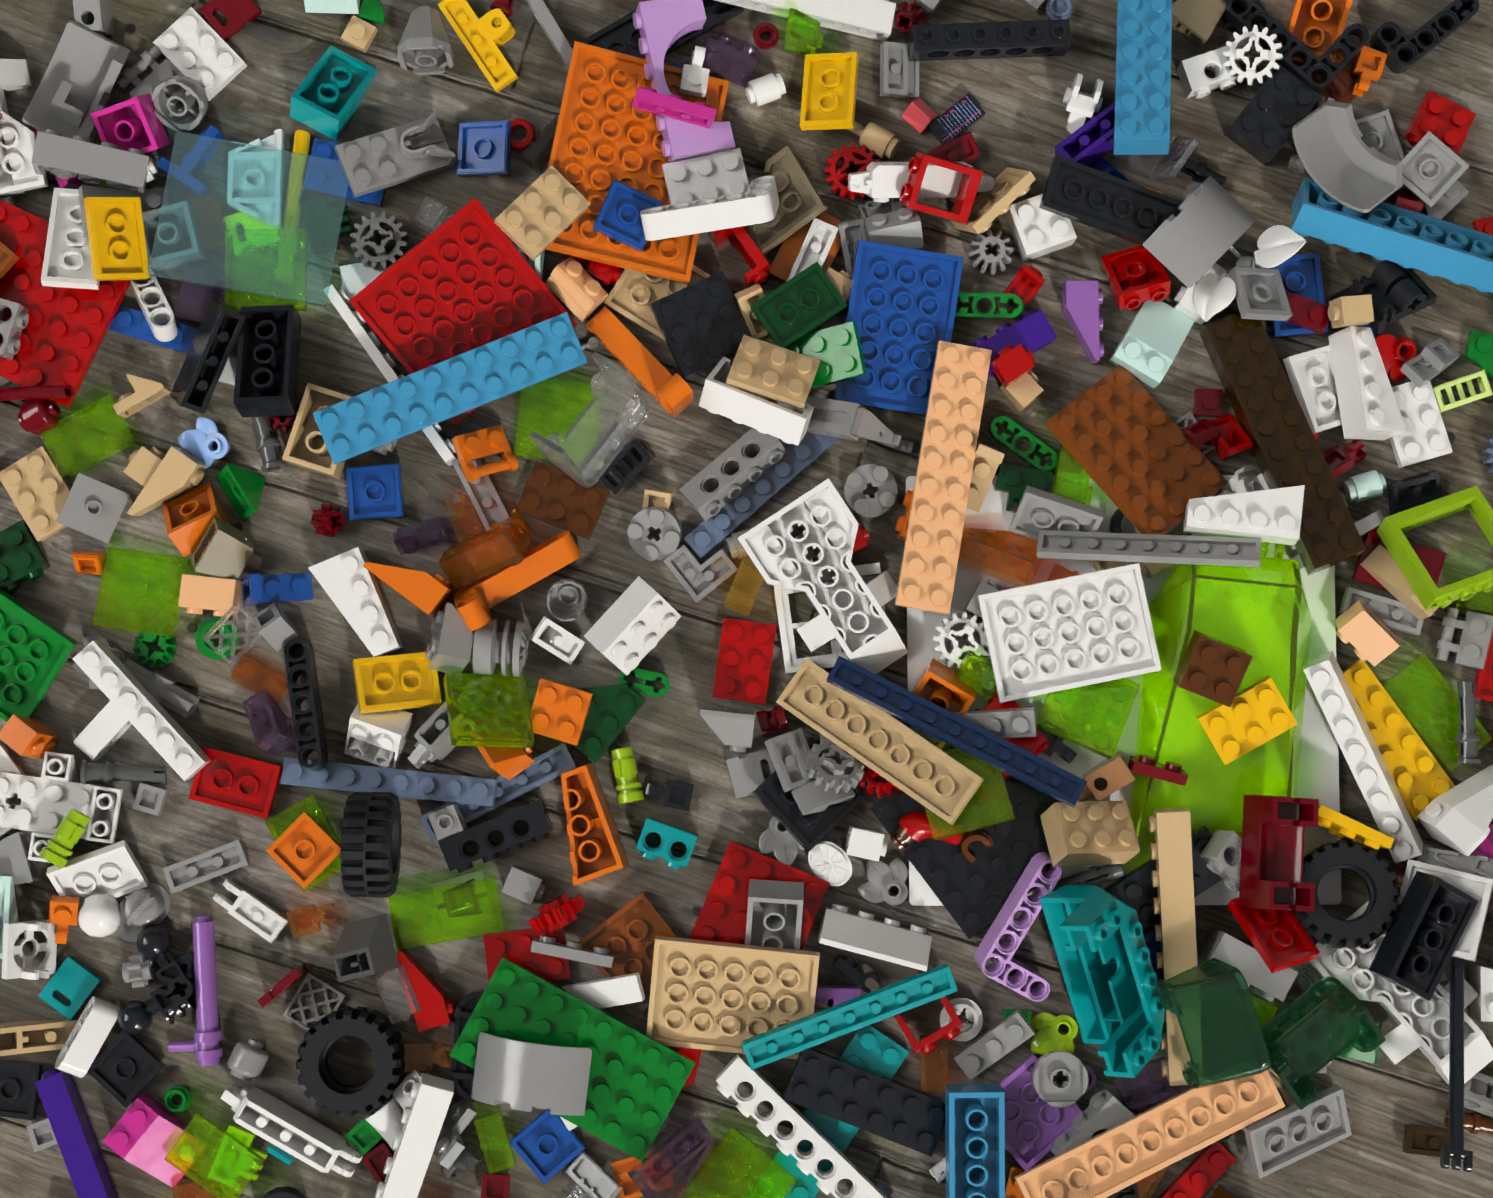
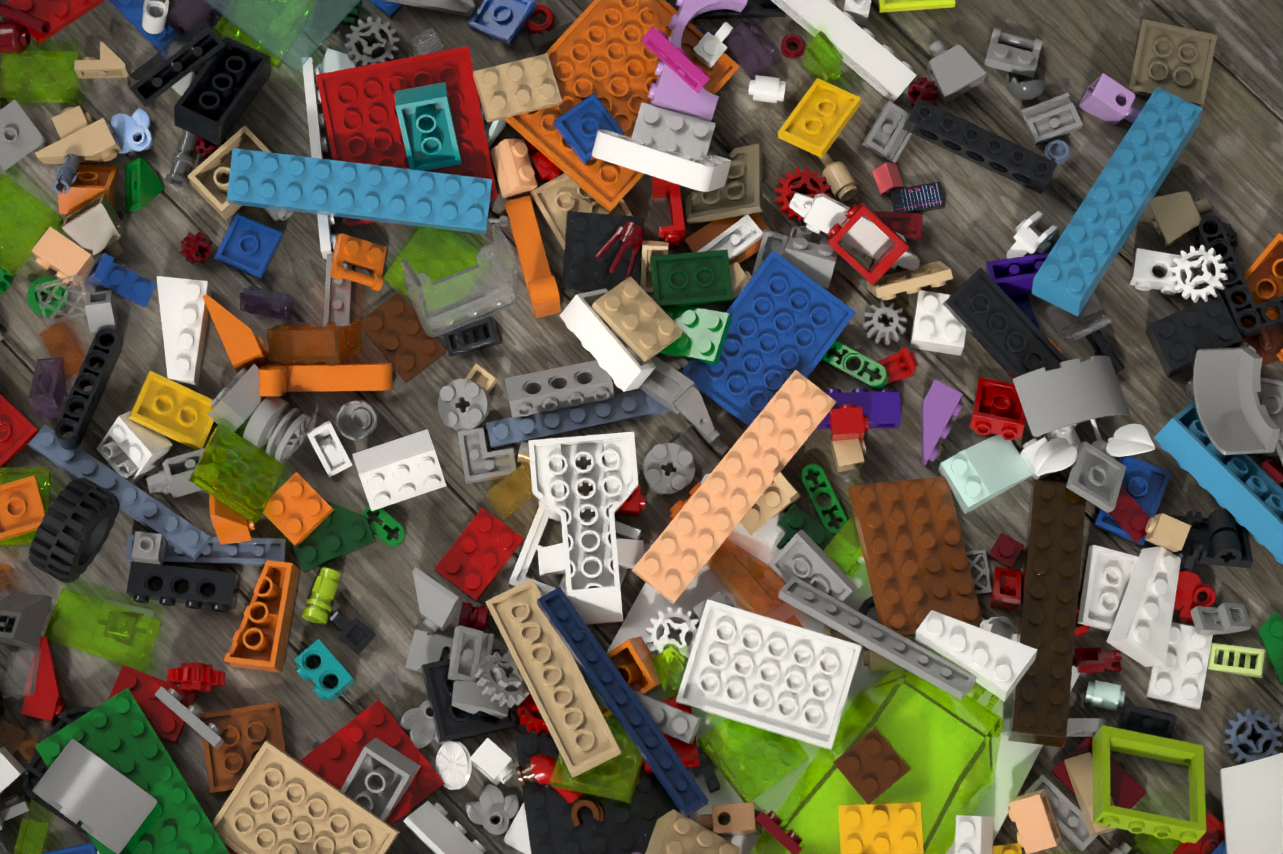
camera: 30 degrees right, 10 degrees down
clear orange plate [445,492,485,543] -> none
light grey brick [501,865,546,905] -> none
white tile [562,972,645,1009] -> none
dark red tile [1182,418,1219,453] -> none
none -> sand blue pin [53,154,81,194]
none -> teal slope [395,82,462,171]
none -> dark red plant [595,221,644,280]

